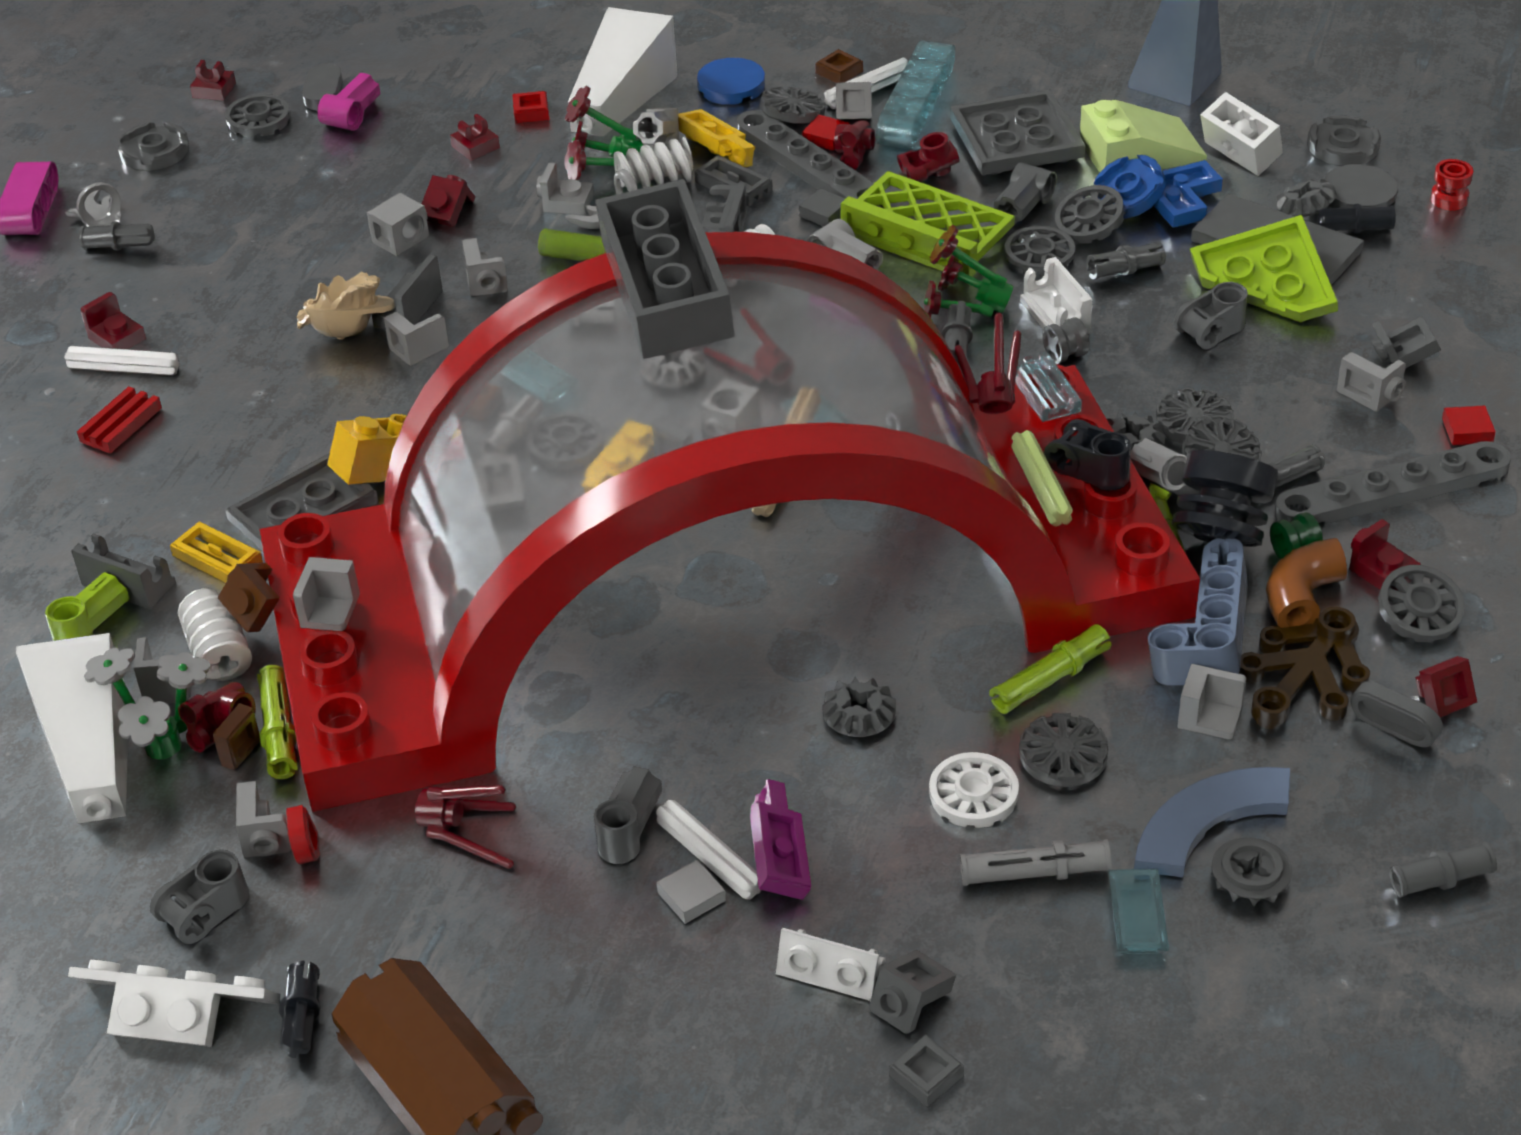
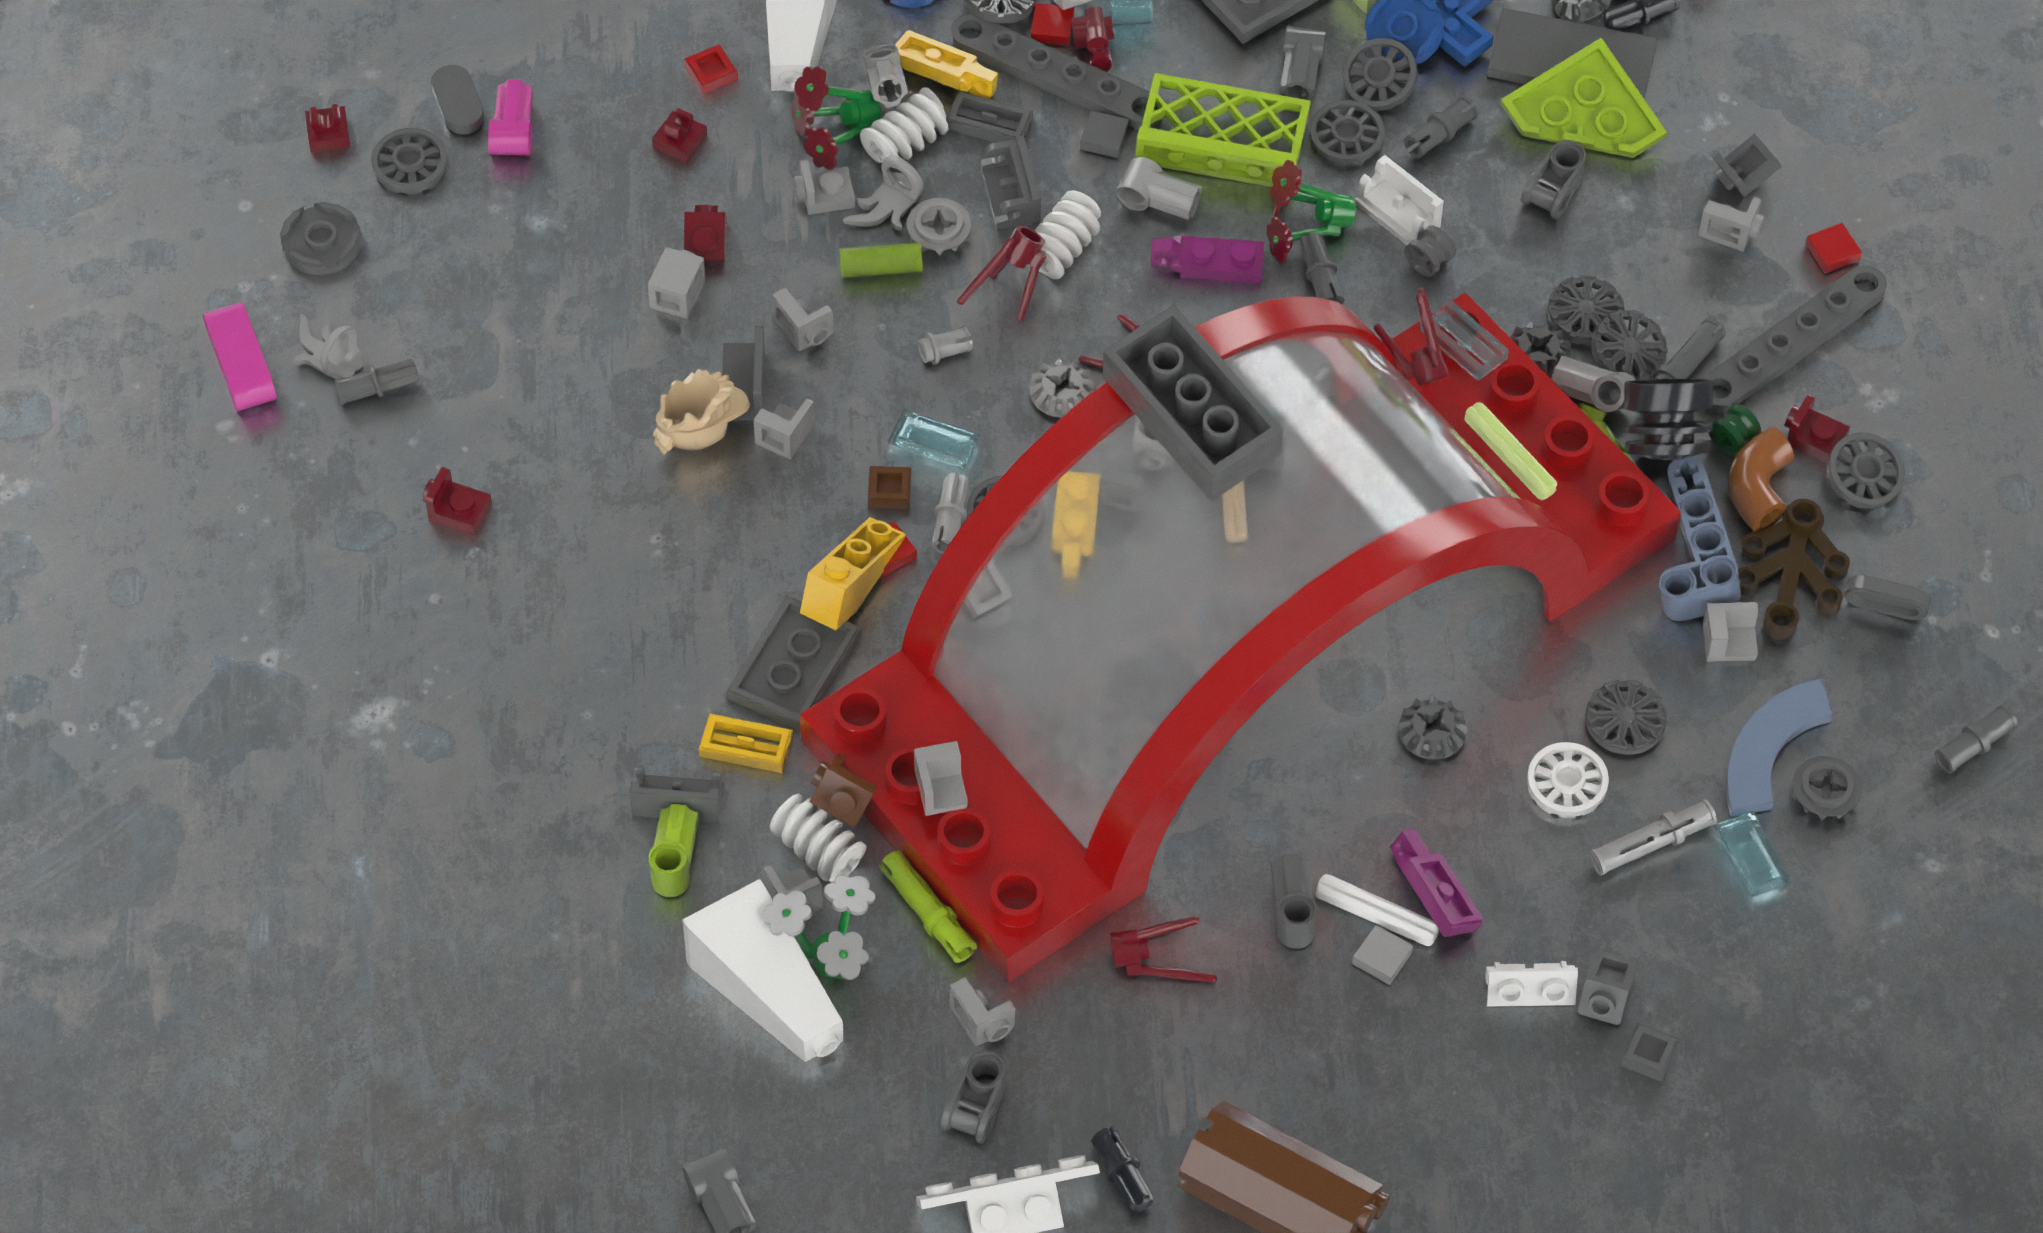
camera: 25 degrees left, 15 degrees up
white axle [65,346,180,376] -> none
red tile [77,386,162,454] -> none
dark red plate [178,682,256,753] -> none
reddish brown tile [213,703,260,770] -> none
red tile [286,804,320,865] -> none
dark red plate [897,132,960,182] -> none
lime pin [989,624,1112,714] -> none
black piece [1044,419,1131,491] -> none
dark red tile [1415,656,1477,718] -> none

